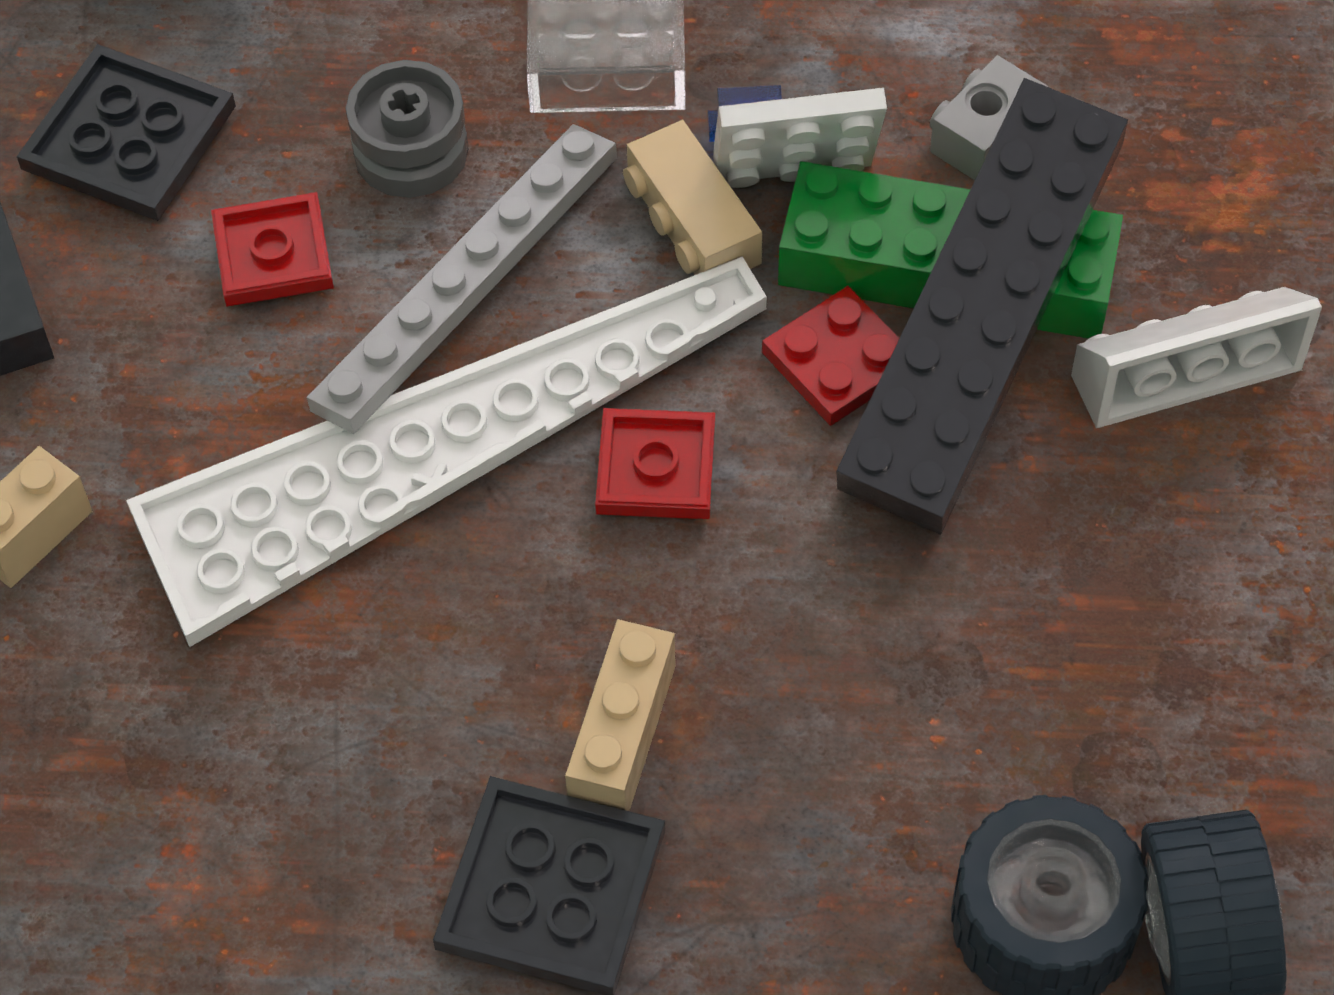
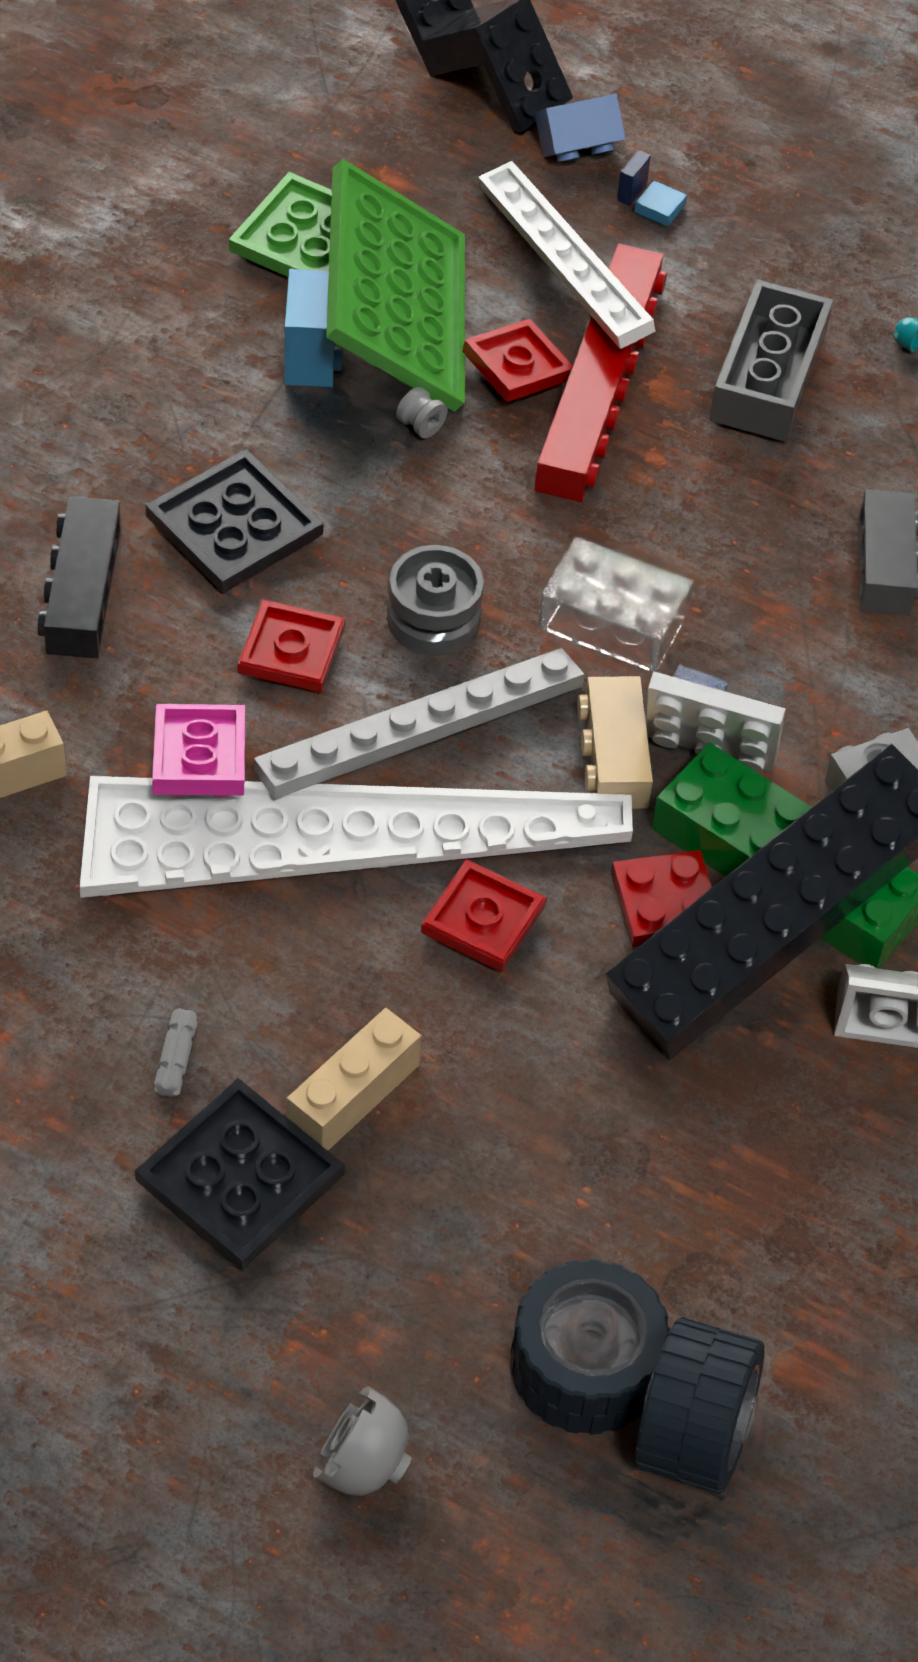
camera: 20 degrees right, 5 degrees down
none -> plate [152,704,245,797]
none -> light grey axle [154,1008,197,1098]

